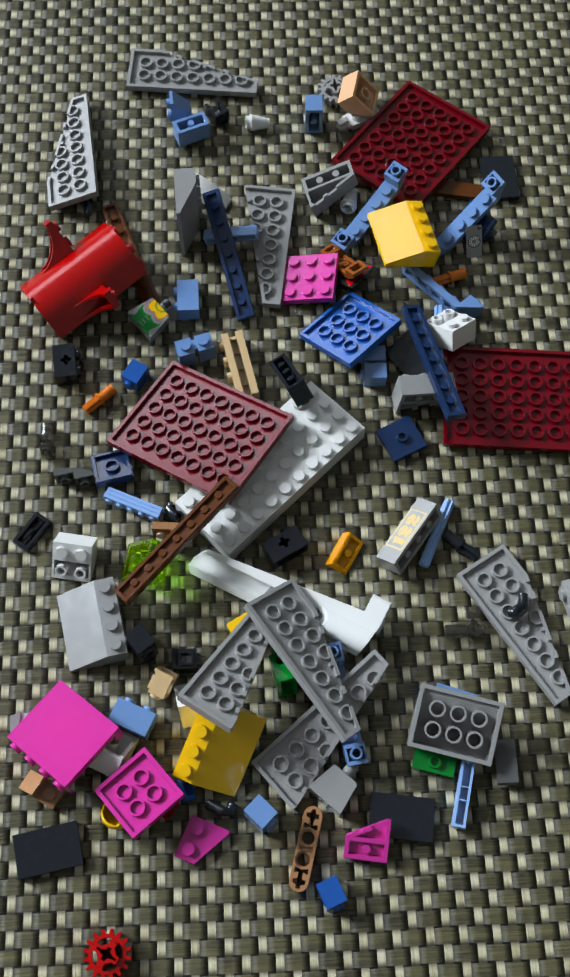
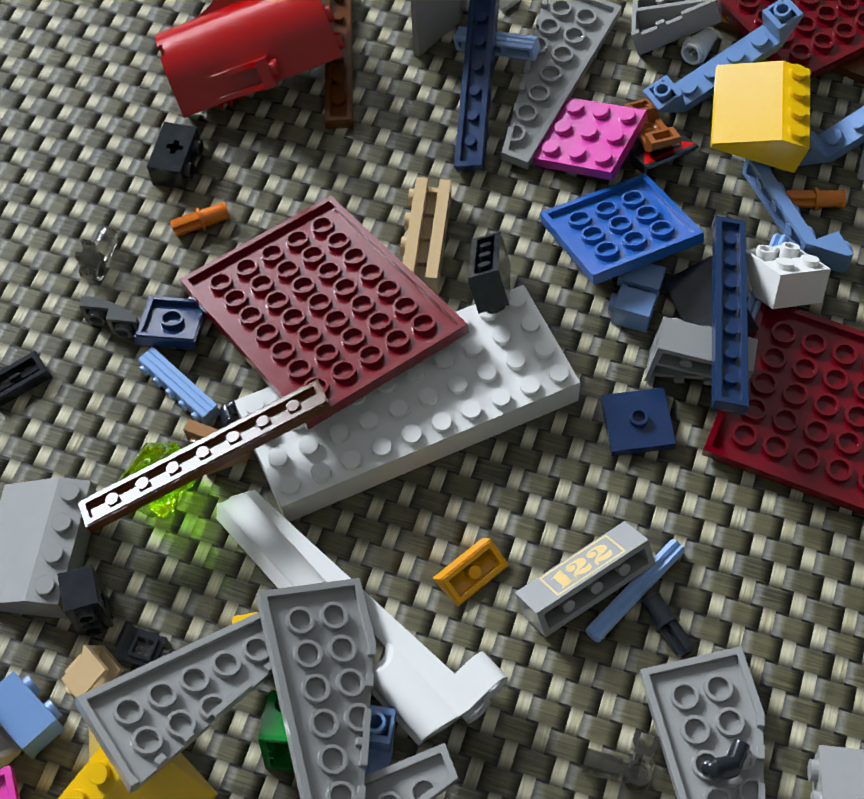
camera: 25 degrees right, 5 degrees down
white slope [51,532,98,582] -> none
blue brick [121,359,150,392] -> none
torso [128,298,173,343] -> none
medium blue brick [174,279,200,320] -> none
medium blue piece [174,332,216,366] -> none
black brick [262,525,308,569] -> none

